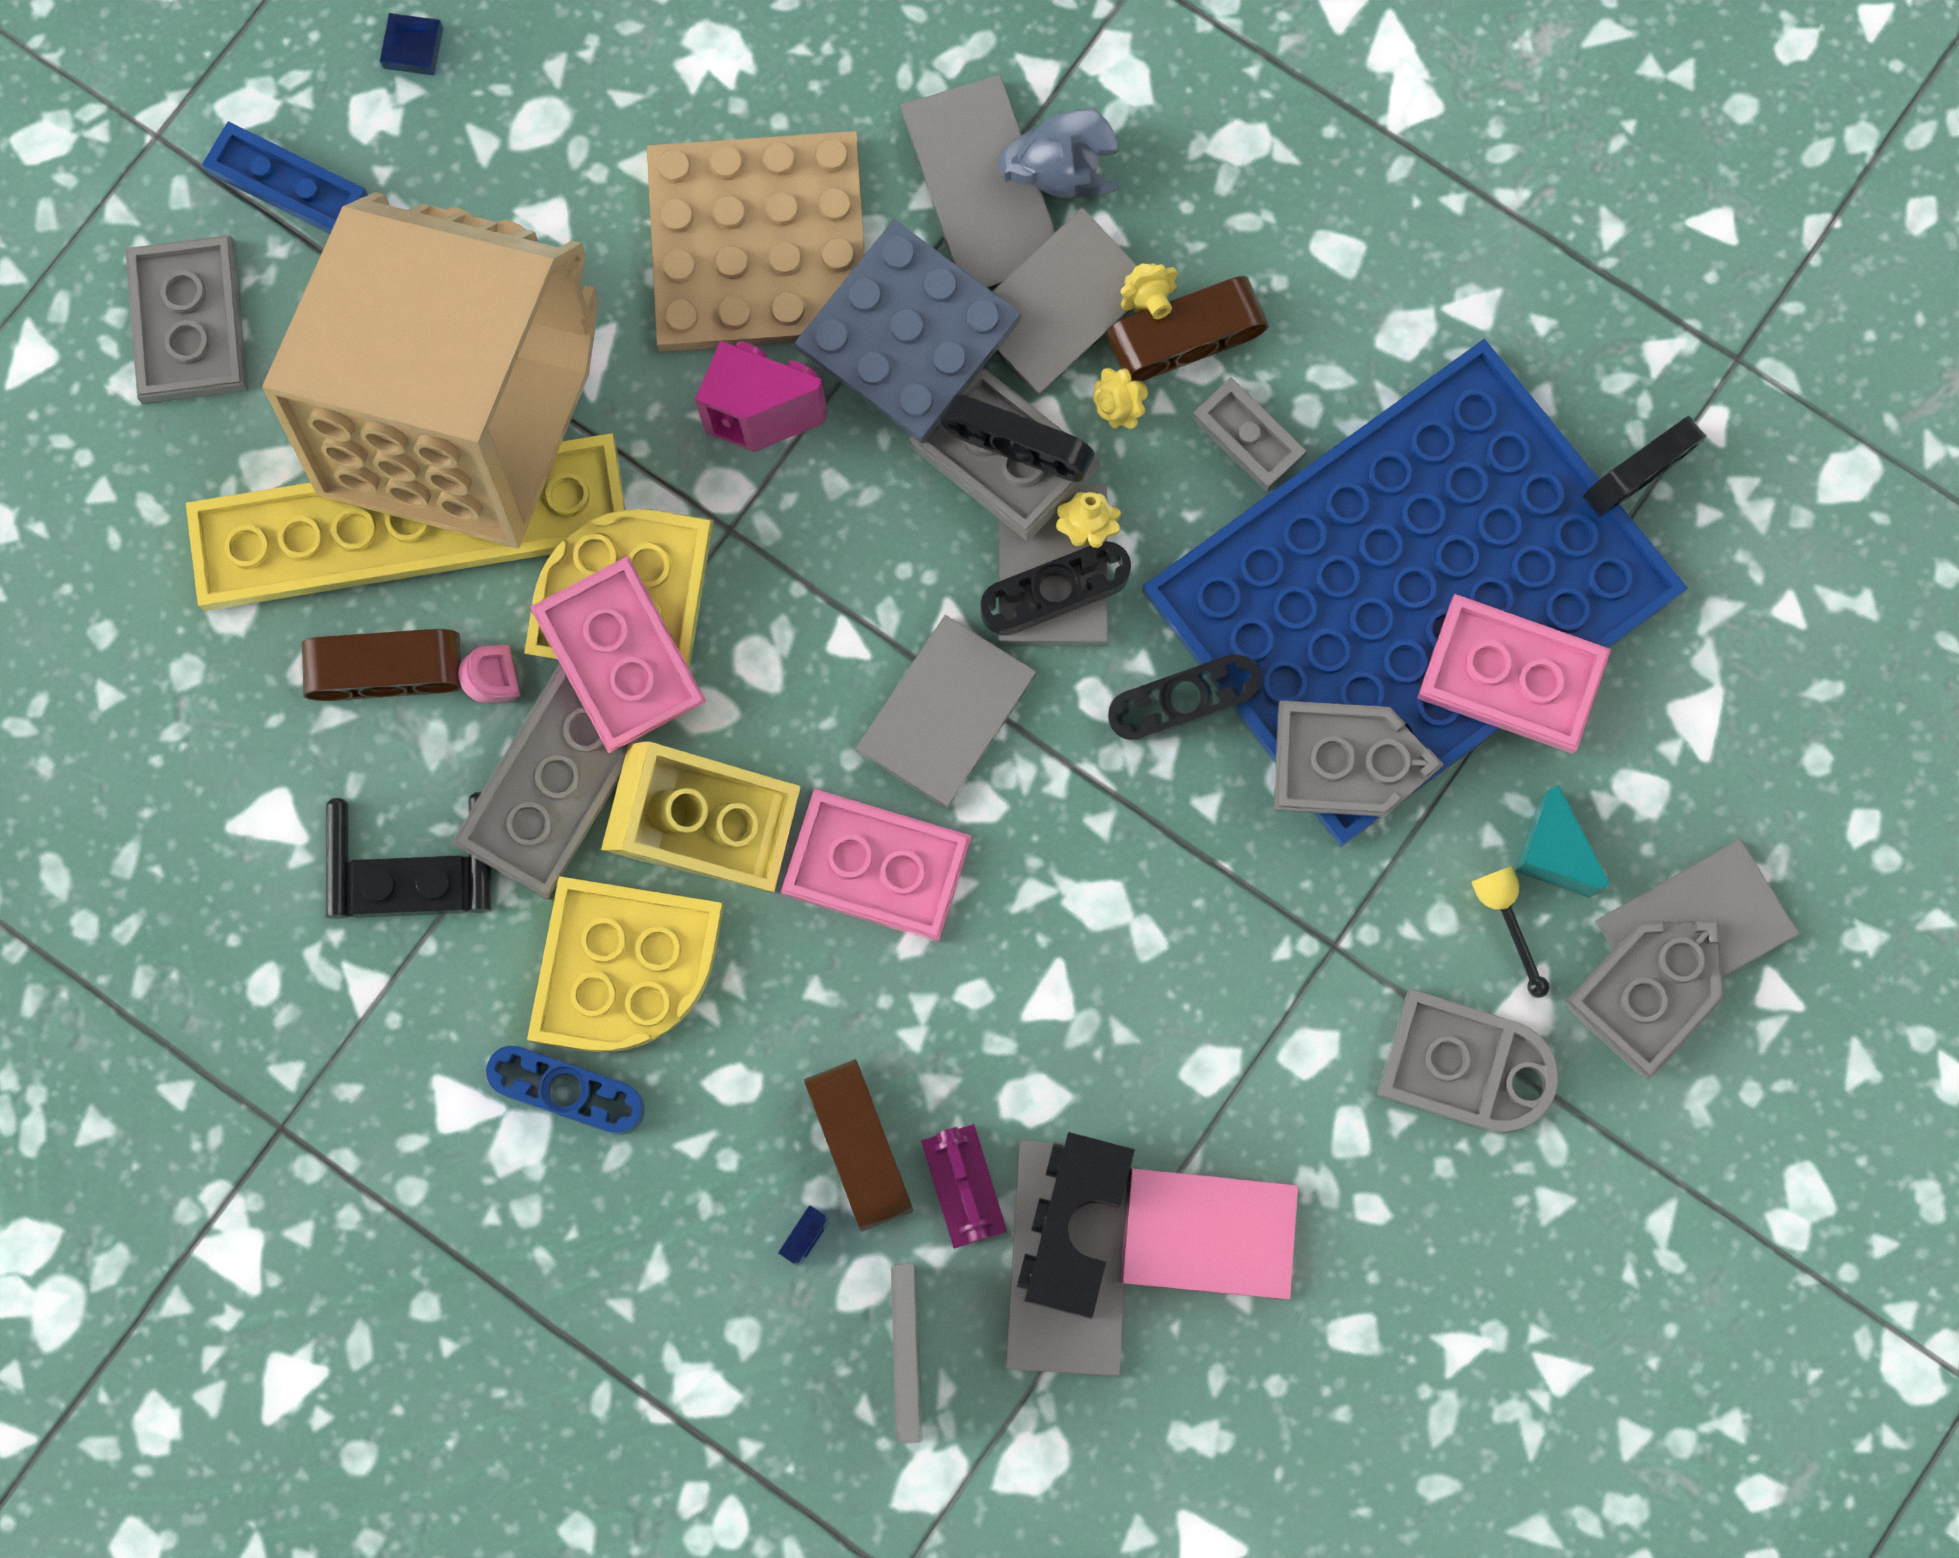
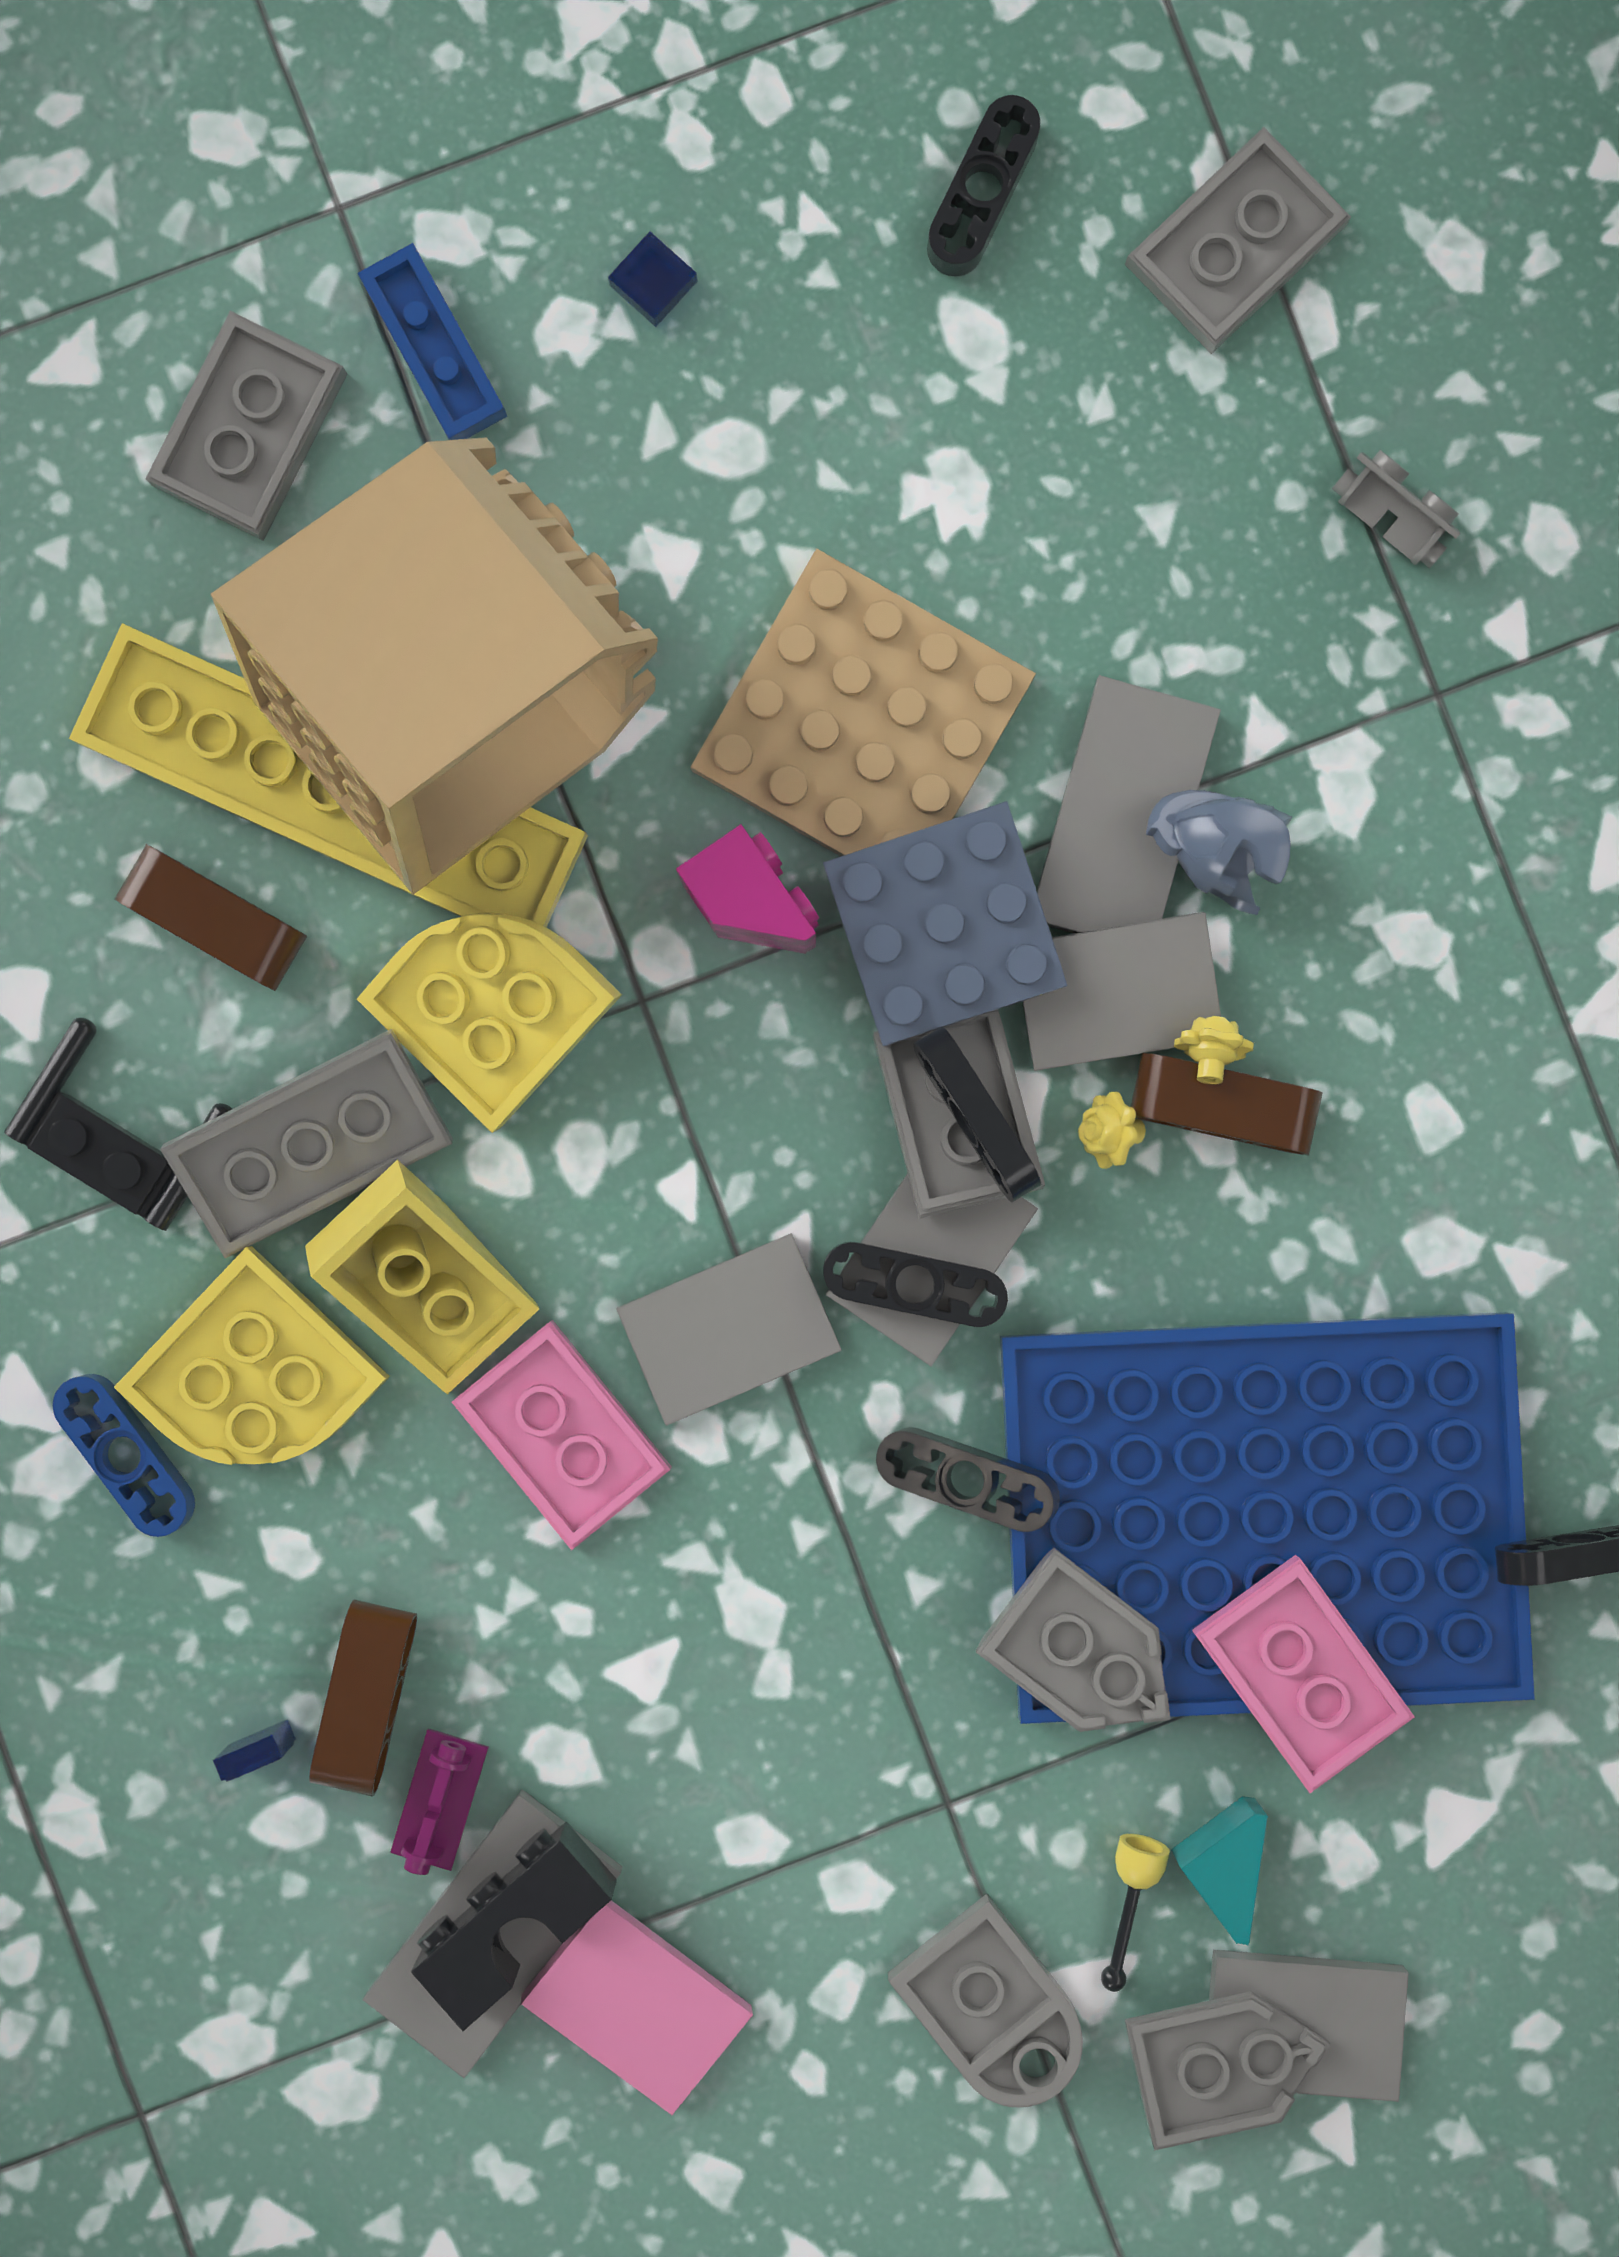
camera: 30 degrees right, 10 degrees up
bright pink tile [458,645,521,703] -> none
bright pink tile [530,556,706,754] -> none
light grey tile [891,1263,923,1443] -> none
light yellow plant [1056,492,1121,548] -> none
light grey plate [1192,377,1307,493] -> none

